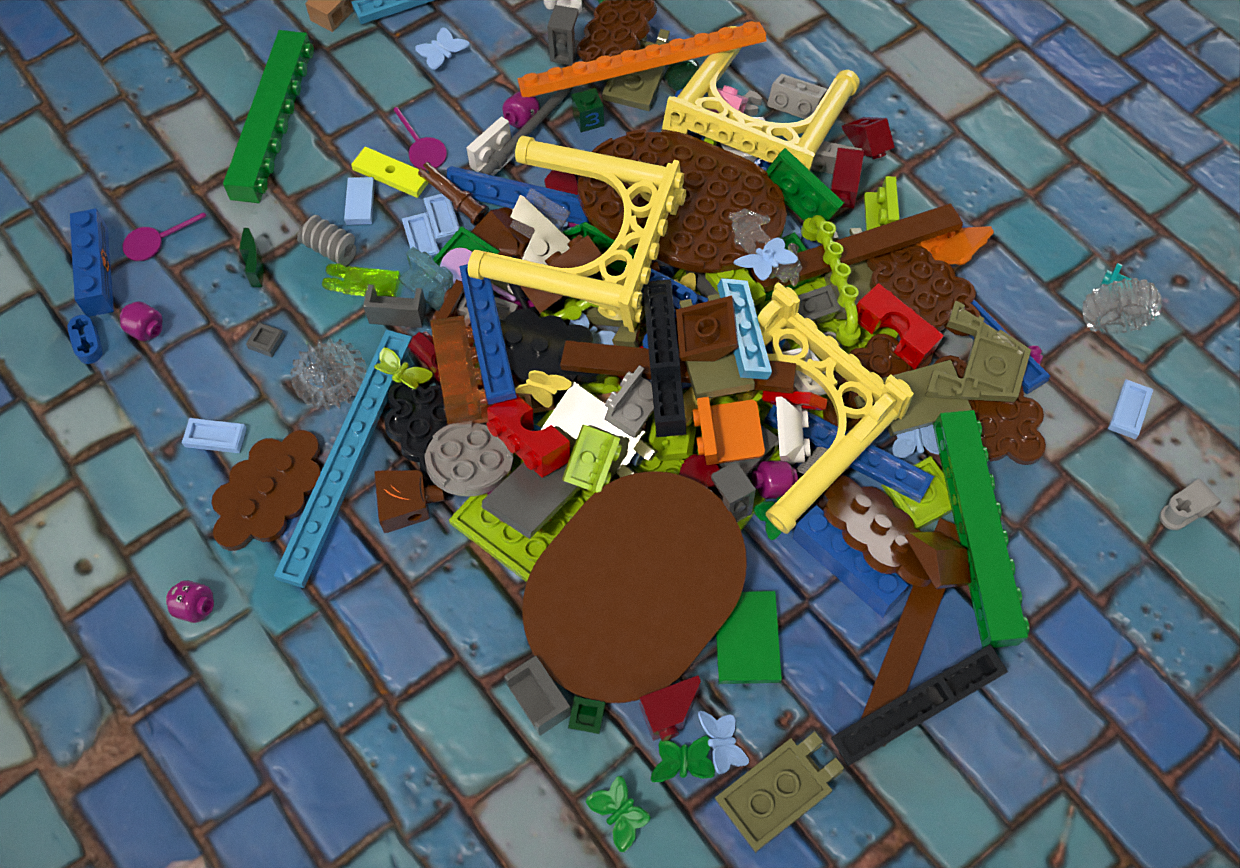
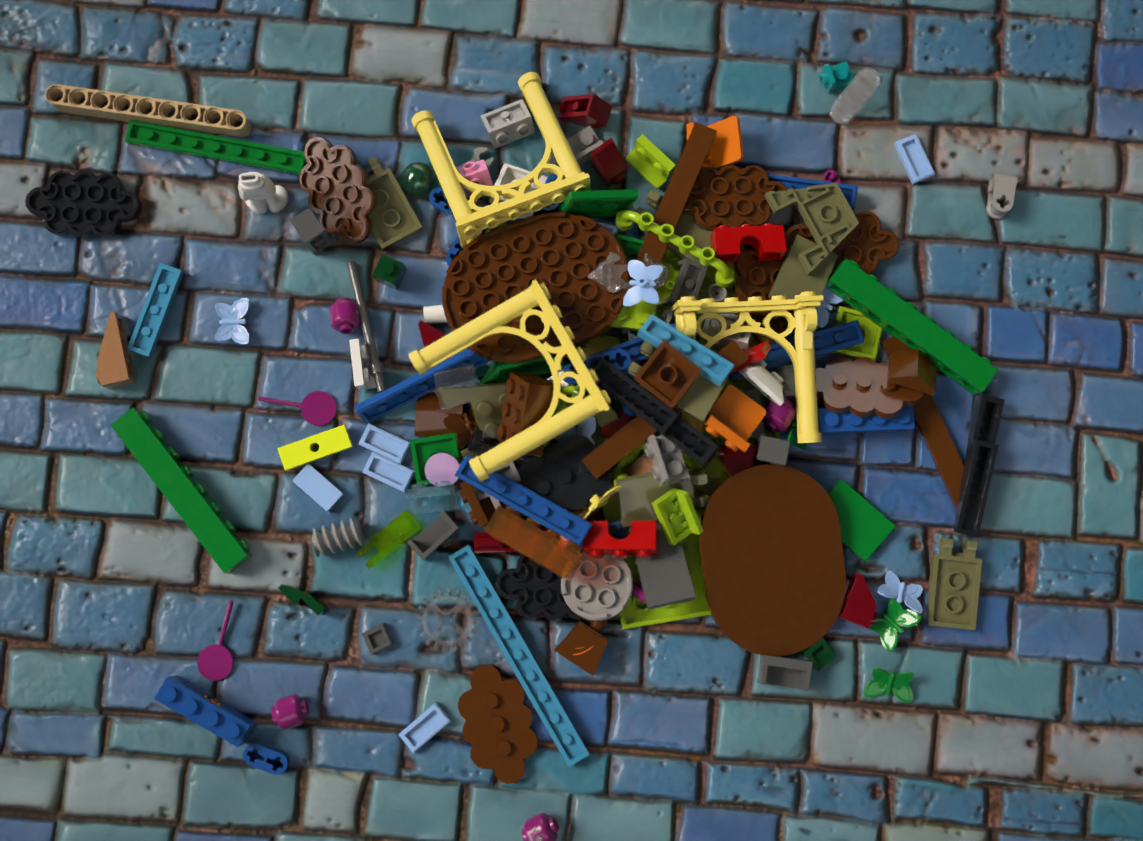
camera: 50 degrees left, 20 degrees up
lime piece [374,347,433,390] -> none
reddish brown pin [418,162,489,226] -> none
orange plate [517,21,766,97] -> none

